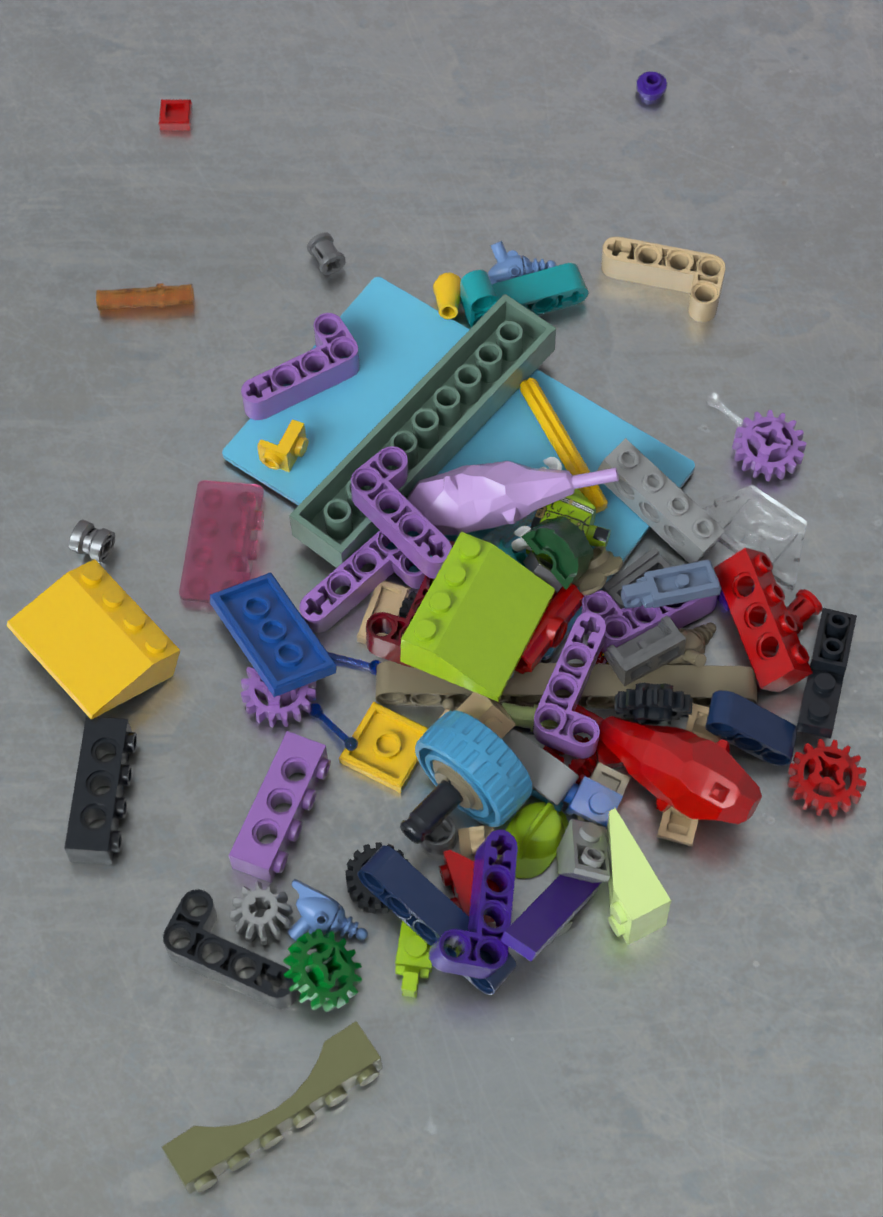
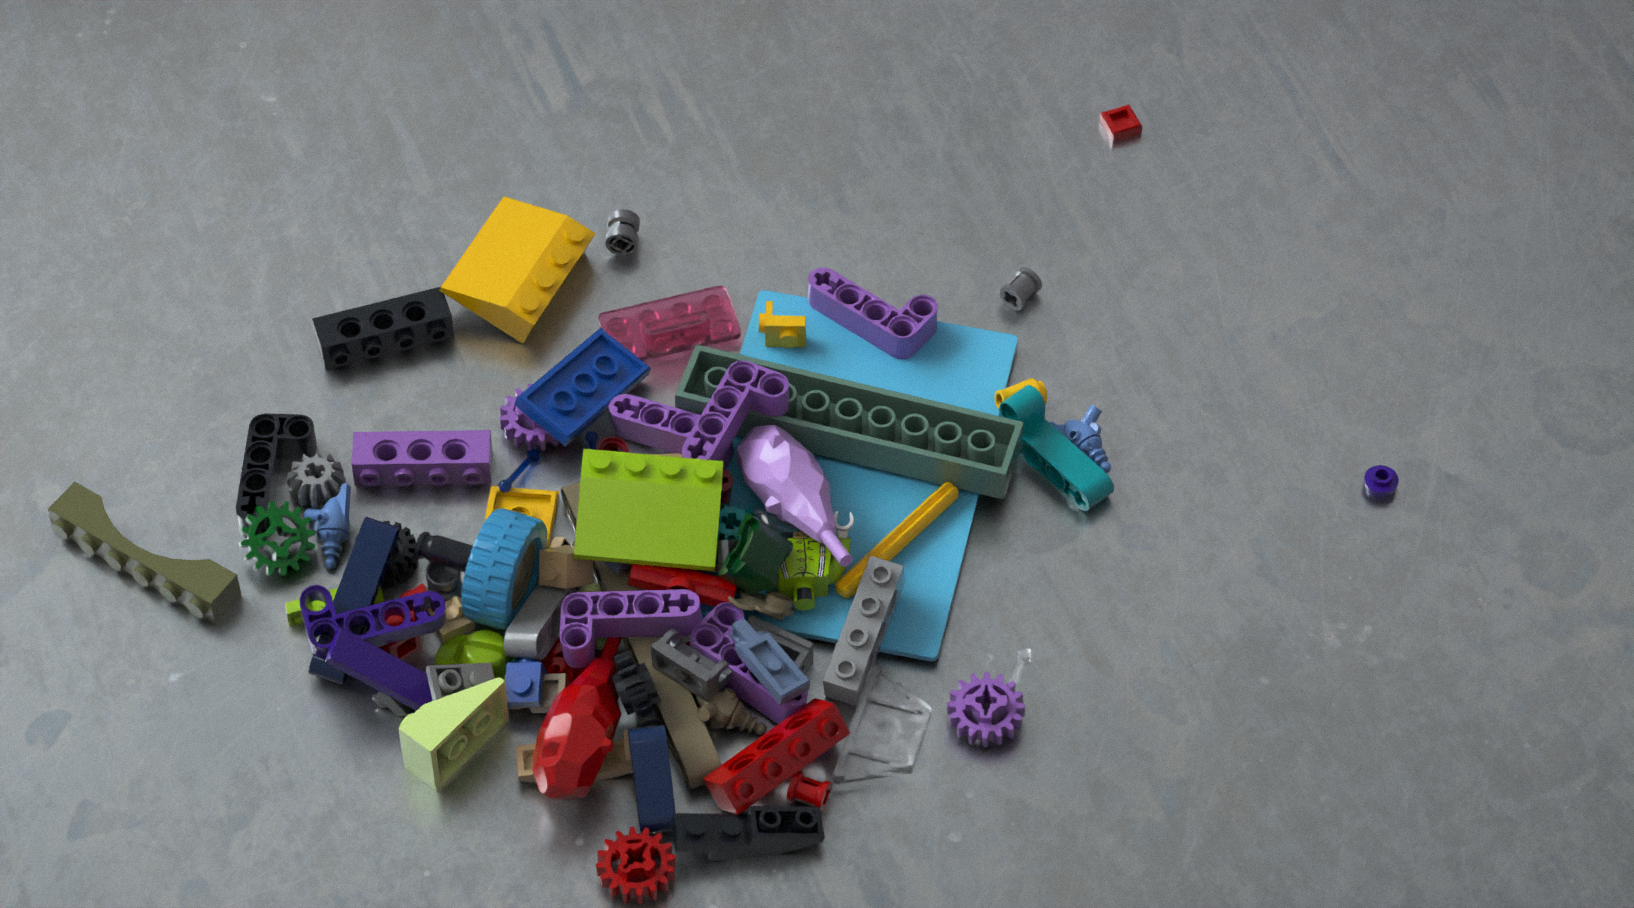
camera: 65 degrees right, 10 degrees down
clear orange pin [96,283,194,311] -> none
tan beam [601,237,725,322] -> none

